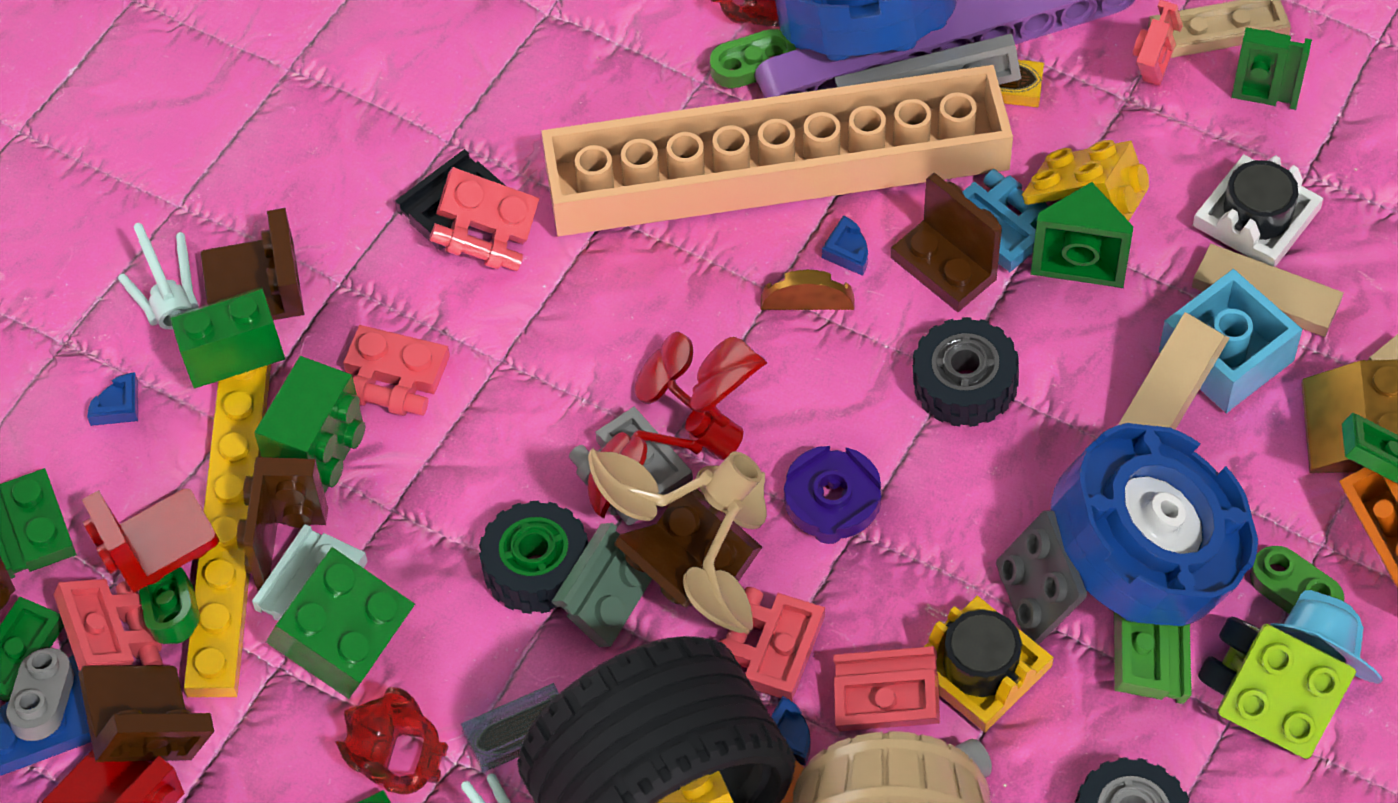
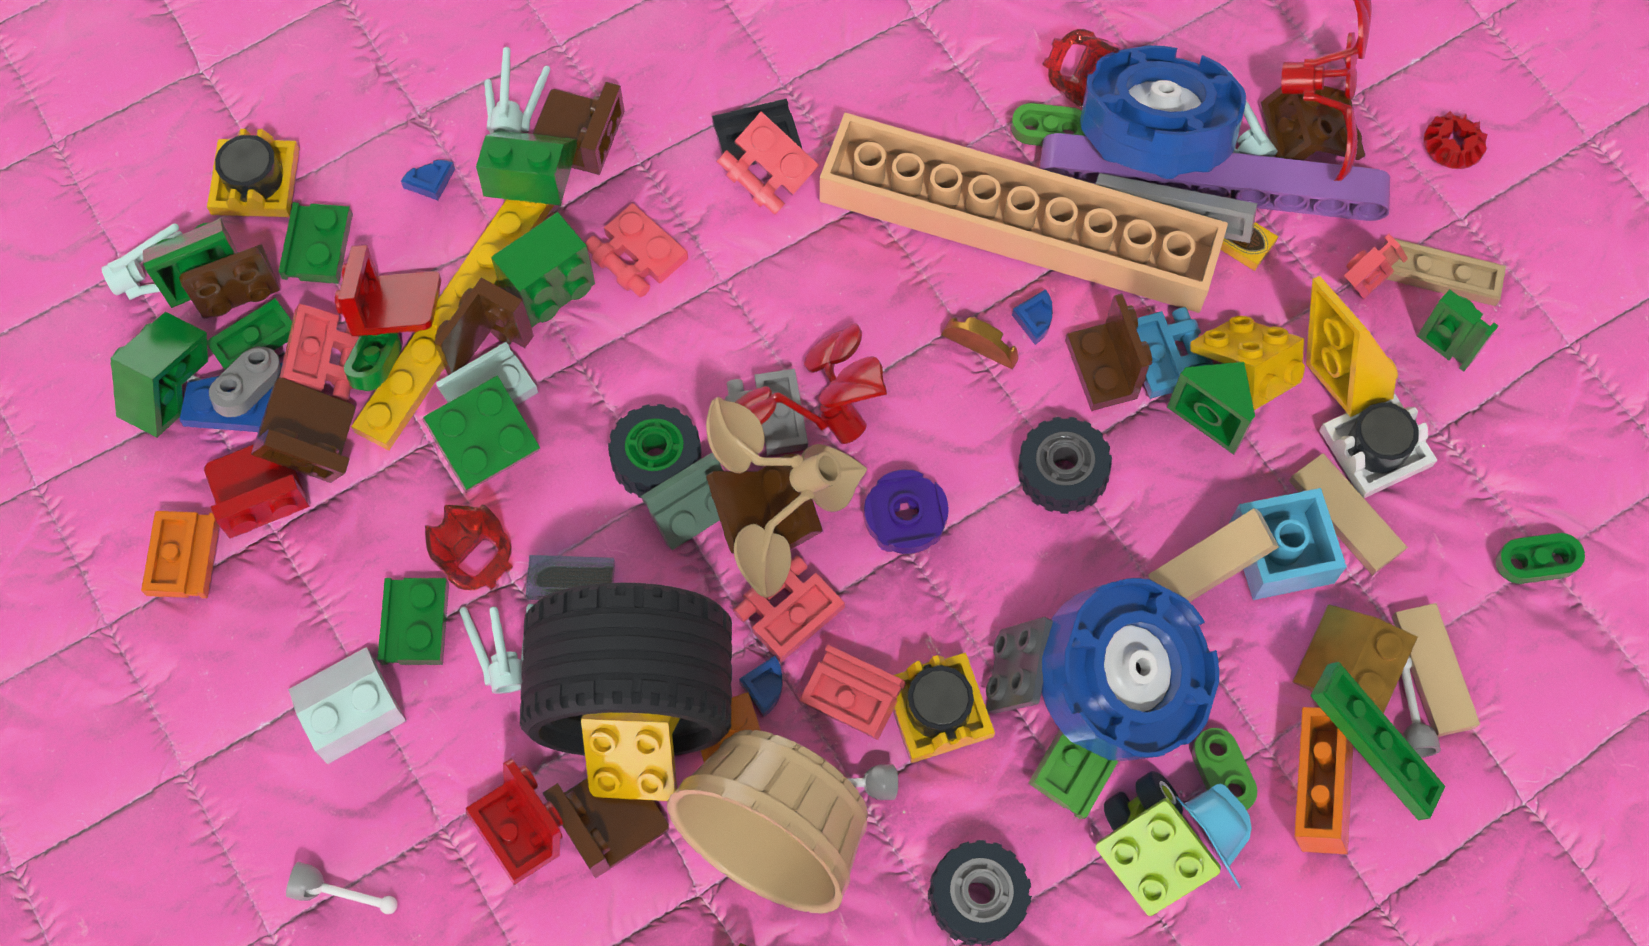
camera: 25 degrees right, 10 degrees up
none -> yellow slope [1306,276,1398,417]

